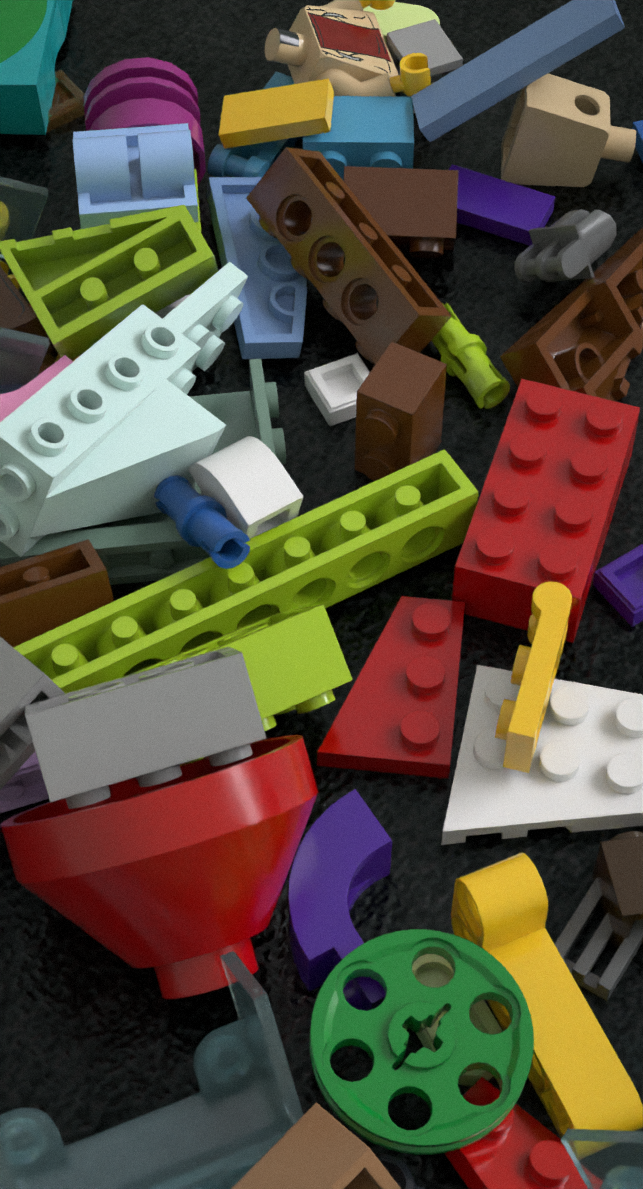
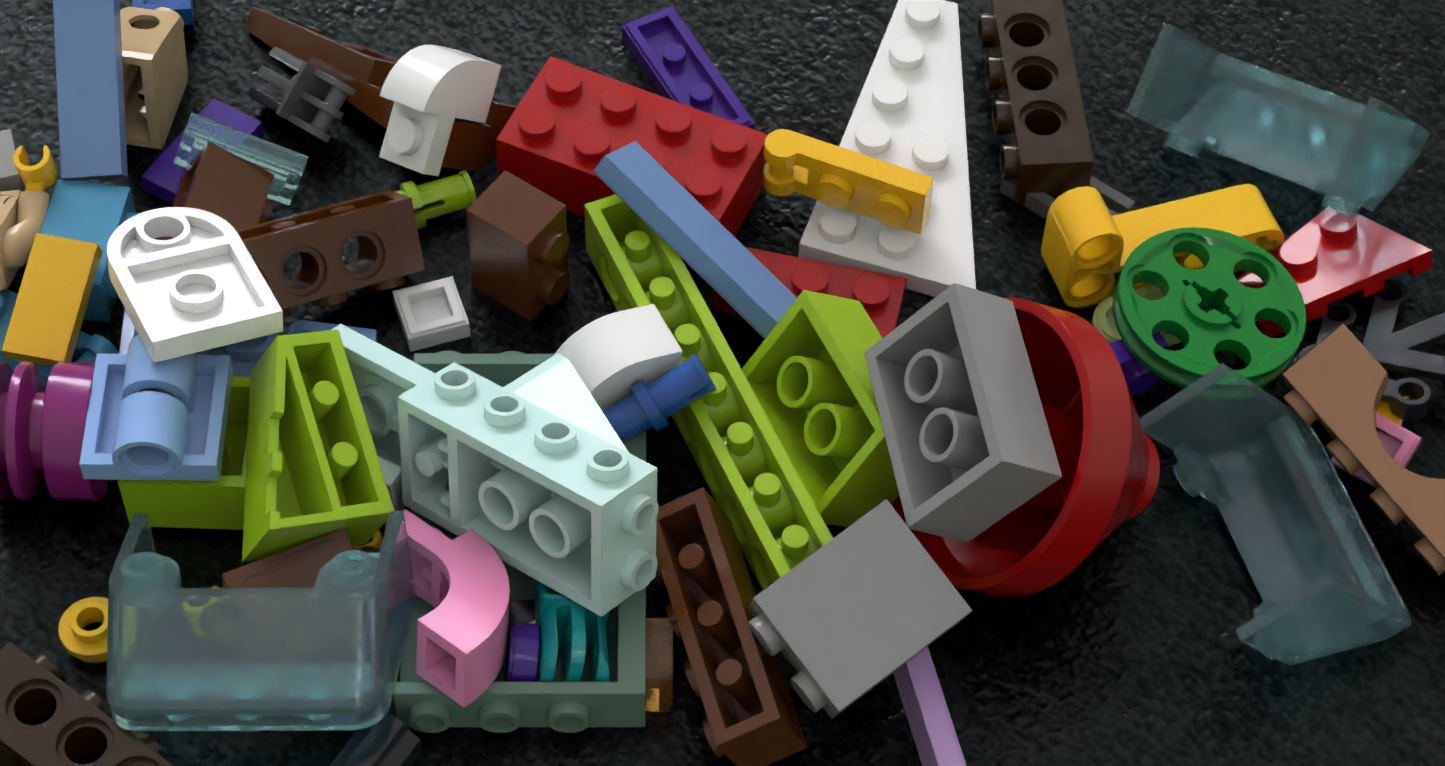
camera: 85 degrees left, 0 degrees up
none -> white tile [107,207,283,363]
none -> clear light blue tile [174,112,308,206]
none -> white brick [379,44,502,176]
none -> medium blue tile [594,141,797,339]

